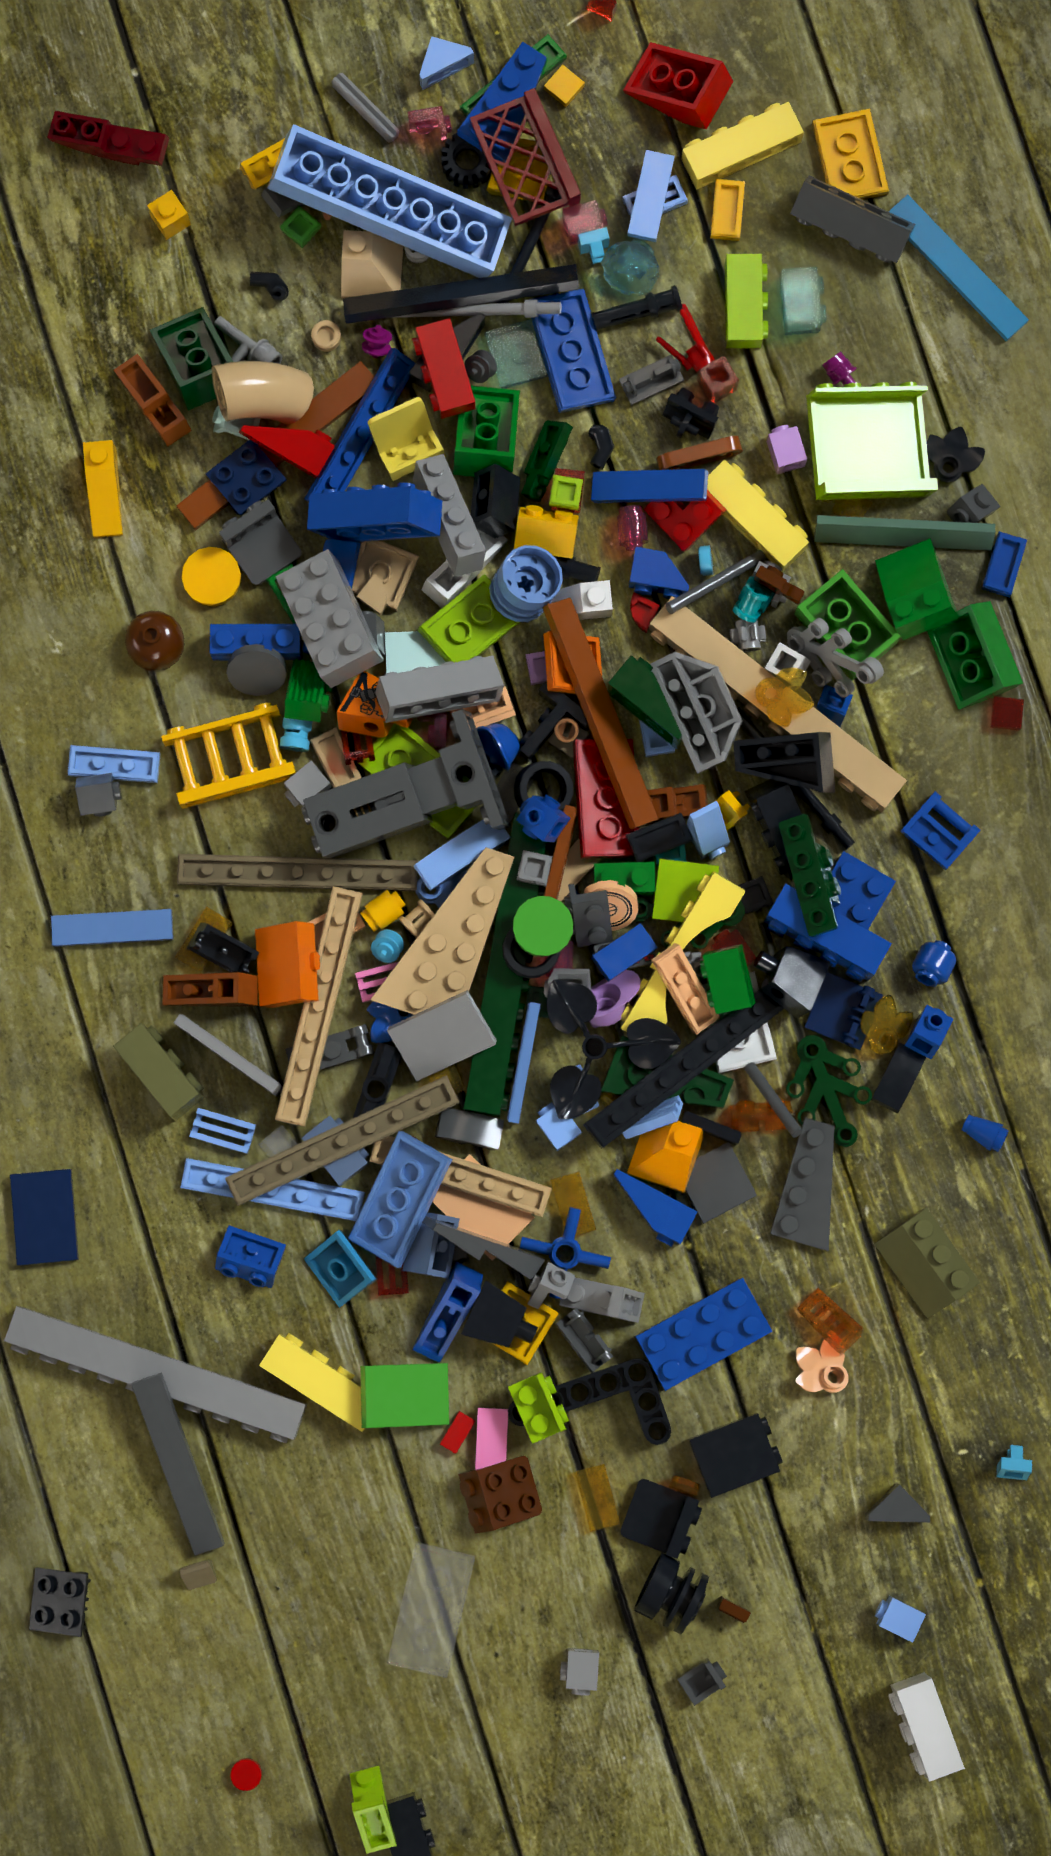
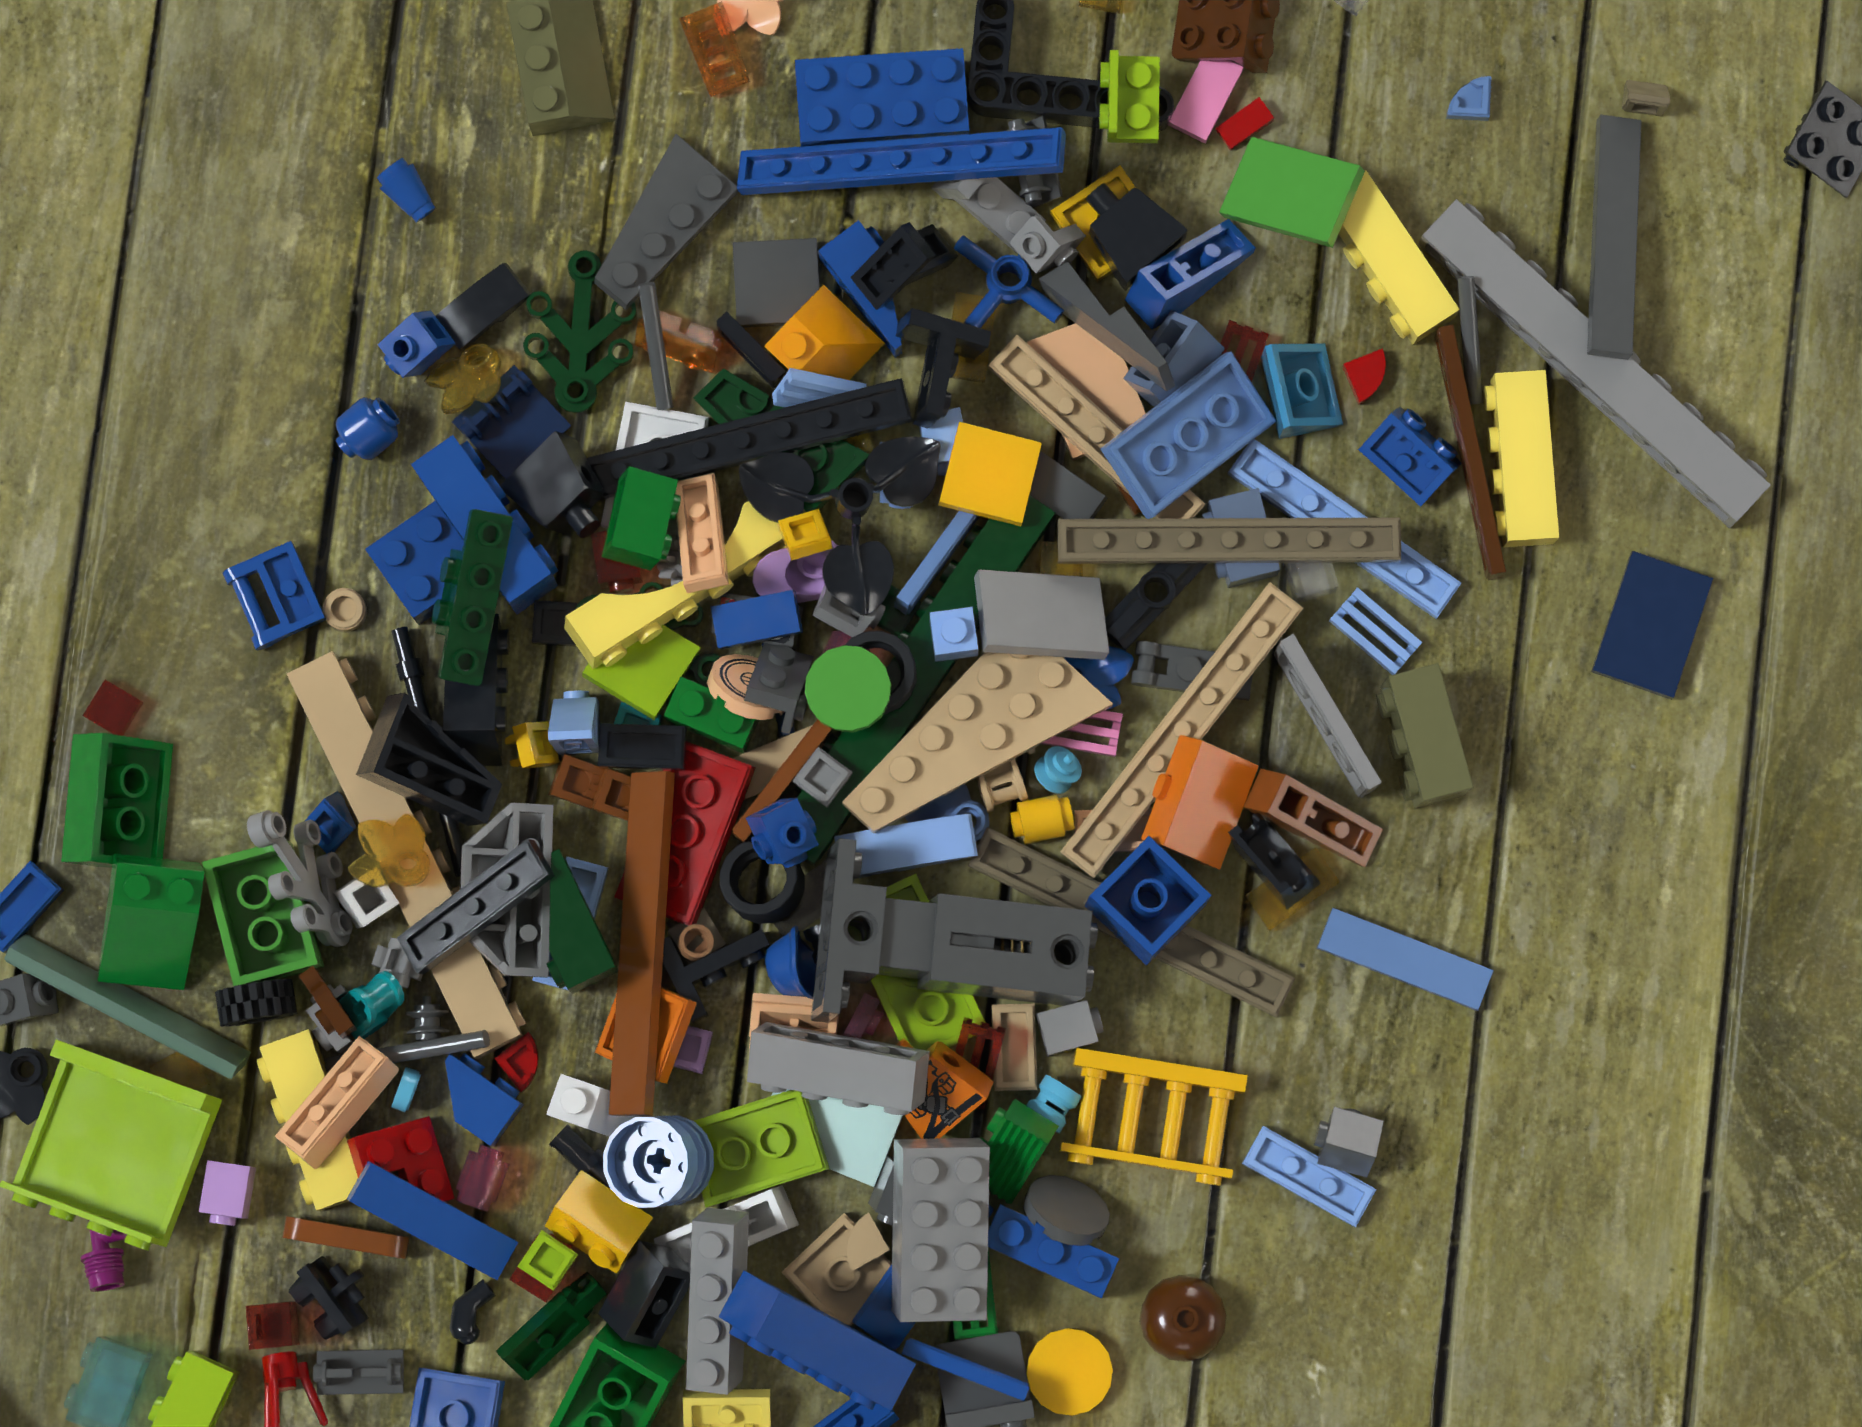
camera: 155 degrees left, 0 degrees up
none -> black tyre [215,979,298,1027]
none -> light nougat slope [275,1036,399,1169]
none -> tan tile [323,588,367,632]
none -> tile [397,839,555,974]
none -> dark grey wheel [406,996,450,1041]
none -> blue tile [737,127,1066,195]
none -> yellow tile [778,509,832,561]
none -> black bracket [850,222,958,310]
none -> black bracket [896,308,991,428]
none -> blue tile [902,1338,1029,1401]
none -> light blue brick [929,607,978,662]
none -> yellow tile [938,422,1042,526]
none -> blue brick [1085,836,1212,966]
none -> red tile [1342,348,1386,405]
none -> reddish brown tile [1434,325,1506,581]
none -> medium blue tile [1446,76,1491,121]
none -> dark grey bar [1457,276,1483,404]
none -> light yellow brick [1484,370,1559,547]

